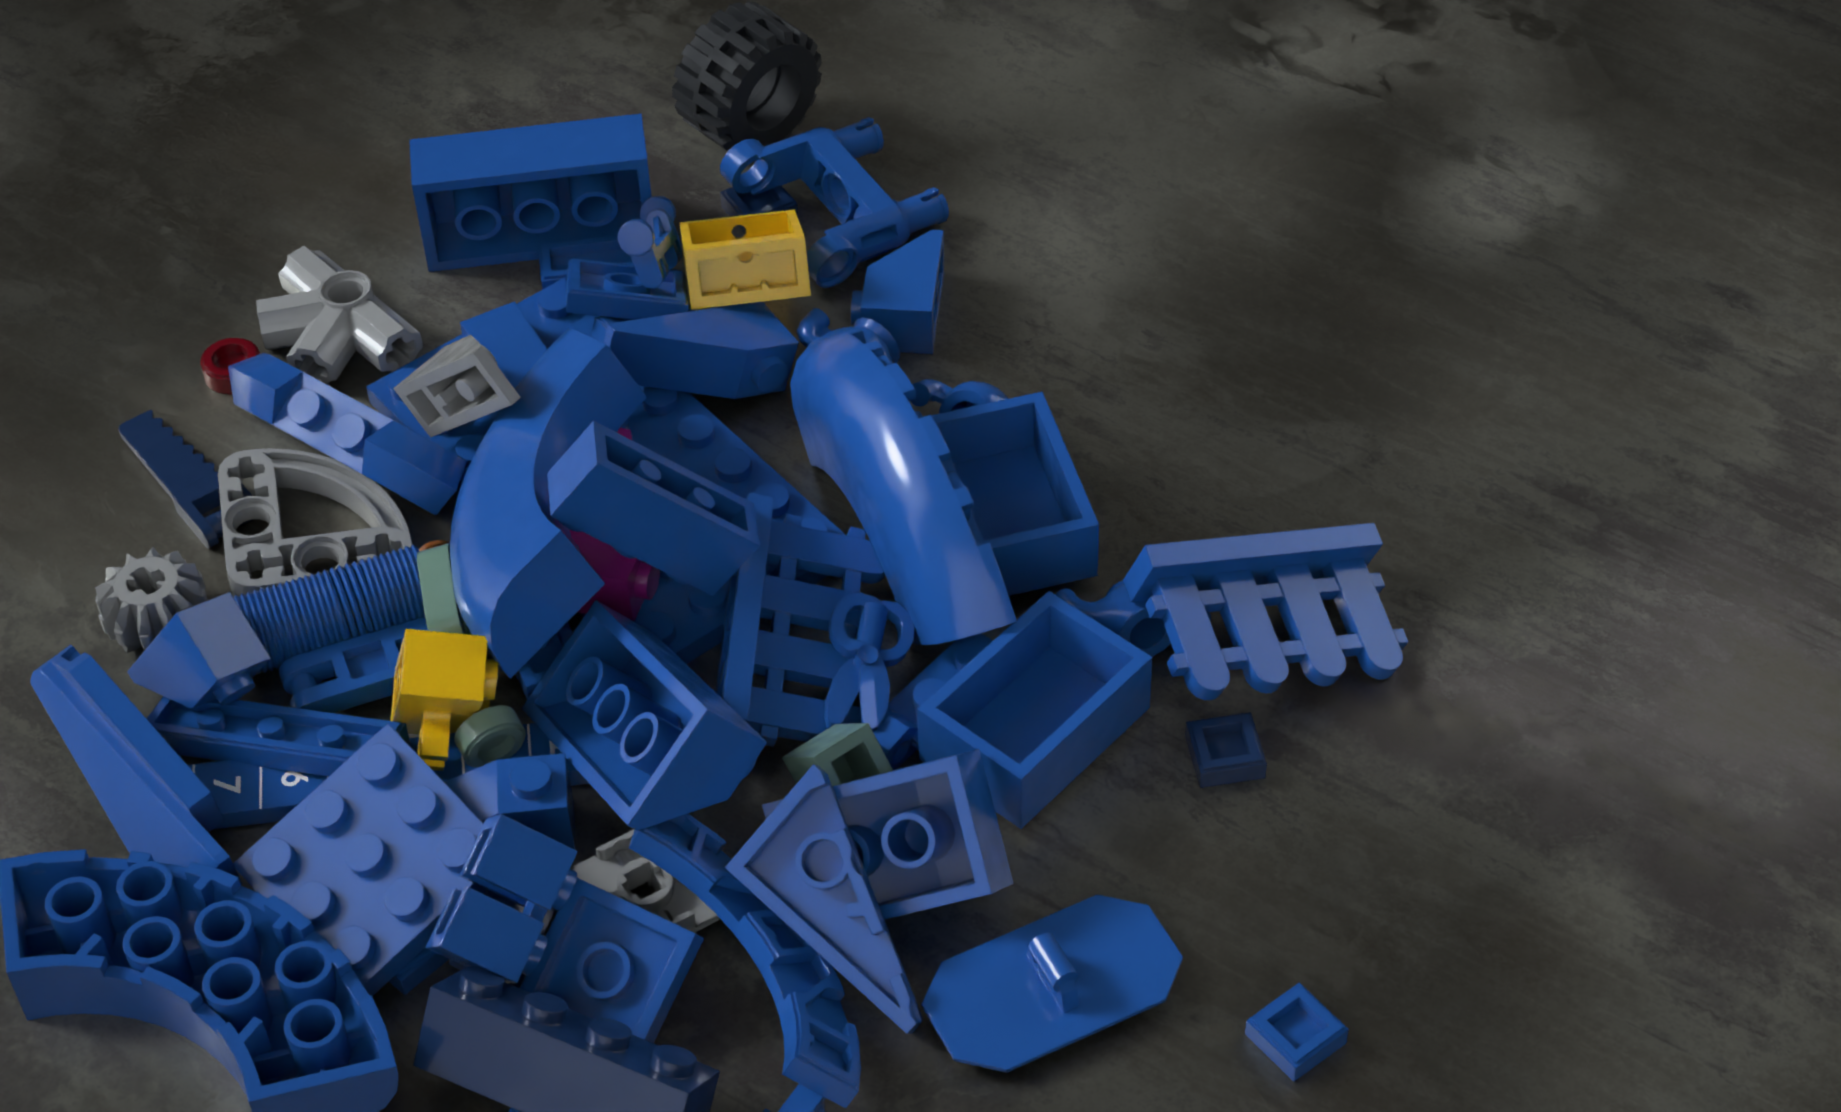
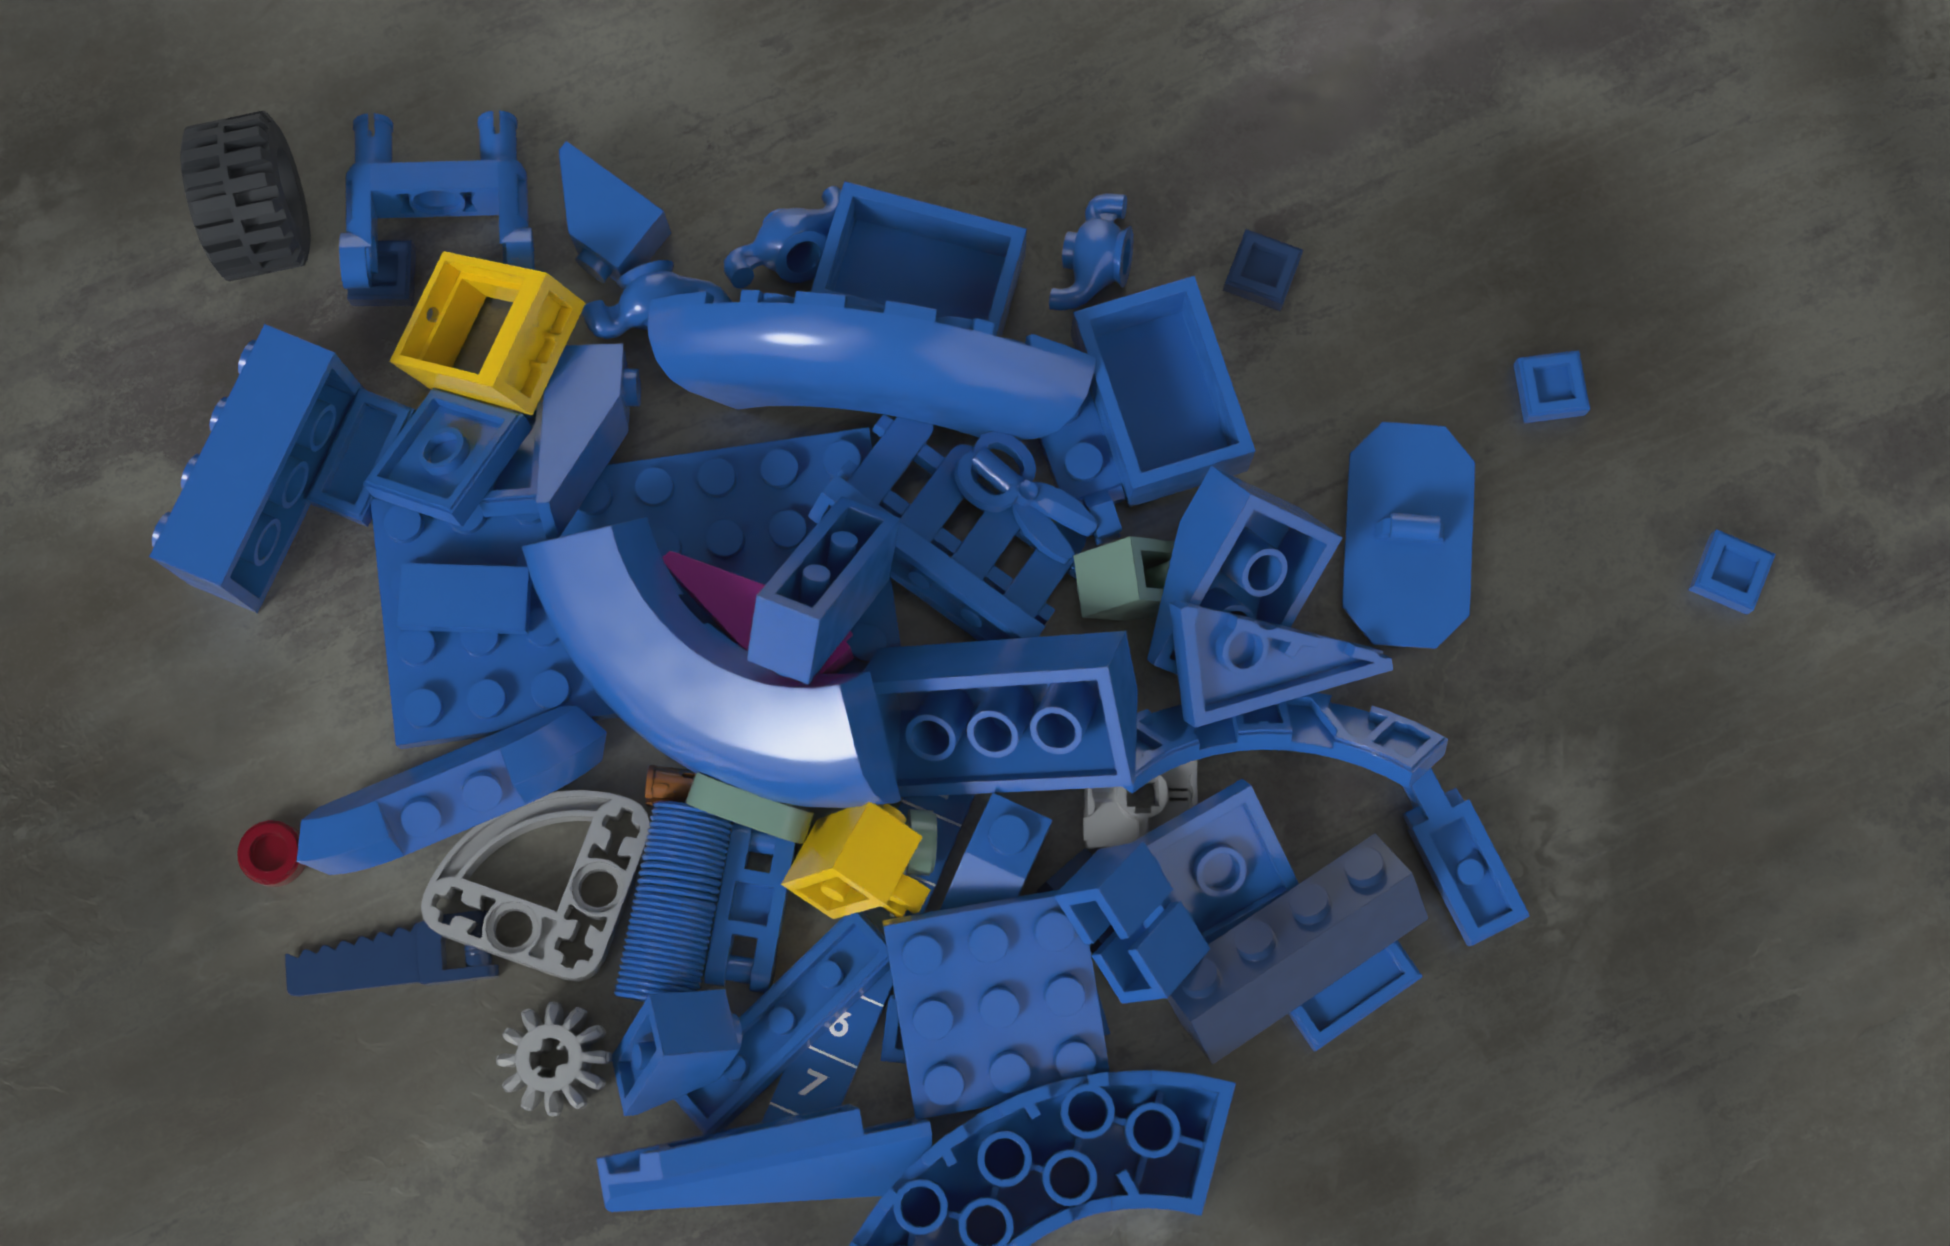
camera: 60 degrees left, 30 degrees up
light grey piece [256,245,423,385] -> none
light grey slope [393,335,521,438] -> none
blue piece [618,196,683,289] -> none
blue fence [1123,523,1408,700] -> none

